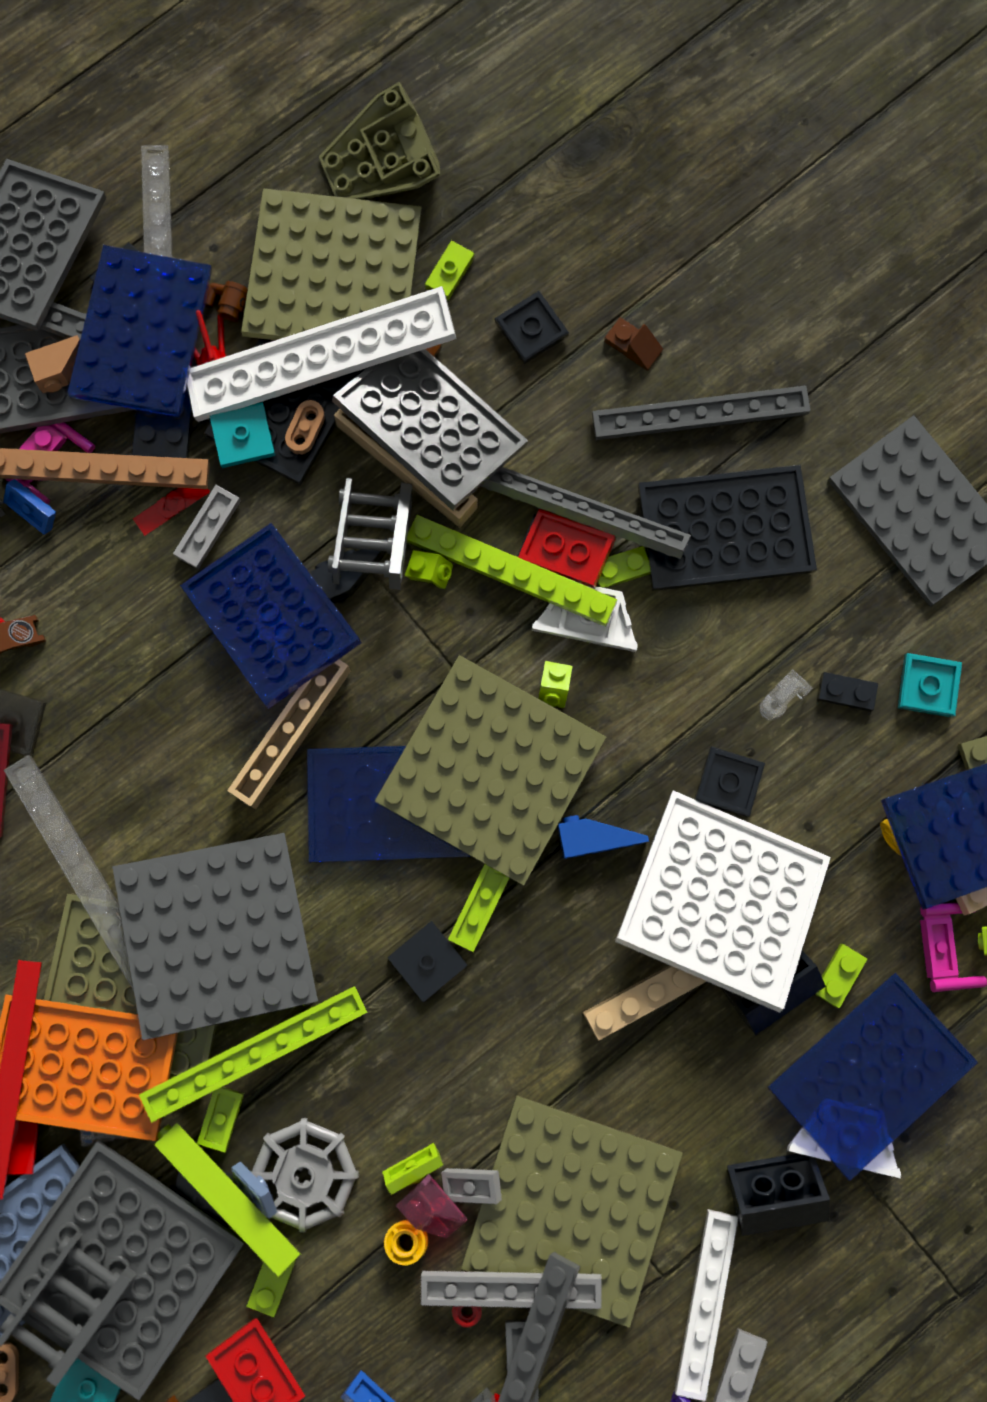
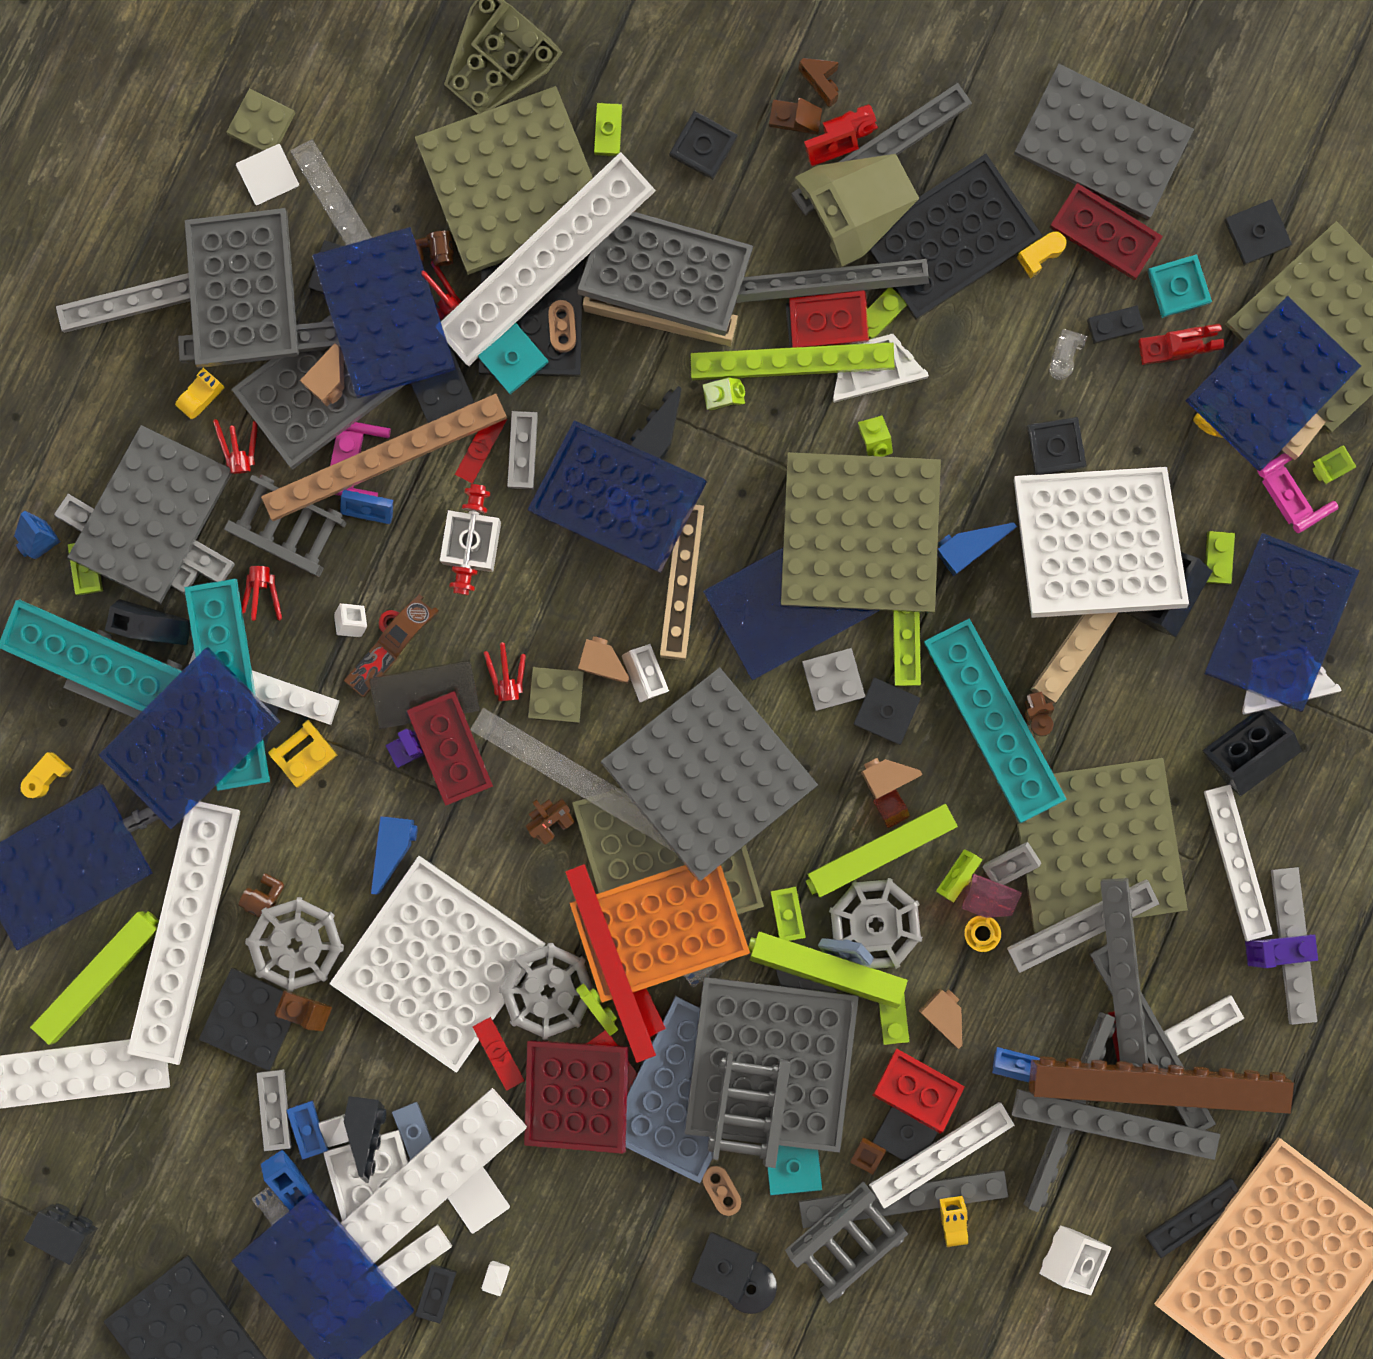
camera: 25 degrees left, 5 degrees up
lime plate [139,986,367,1123] -> none
dark grey fence [328,478,413,590] -> none
red plate [452,1306,482,1327] -> none
none -> olive plate [227,88,296,152]
none -> white sticker [236,144,299,205]
none -> white brick [440,484,501,596]
none -> red plant [484,642,526,701]
none -> reddish brown hips [526,798,574,845]
none -> olive plate [528,667,584,723]
none -> medium nougat slope [578,637,630,684]
none -> white slope [622,644,669,702]
none -> olive wedge [795,154,919,267]
none -> reddish brown slope [798,58,839,108]
none -> light grey plate [802,648,865,711]
none -> red plate [804,104,878,166]
none -> lime brick [805,804,958,897]
none -> medium nougat slope [861,758,922,799]
none -> clear red slope [873,789,910,828]
none -> medium nougat slope [919,989,962,1049]
none -> teal plate [924,618,1067,824]
none -> yellow leg [1017,232,1066,278]
none -> reddish brown hips [1023,691,1054,737]
none -> dark red plate [1049,183,1163,280]
none -> red plate [1138,324,1224,365]

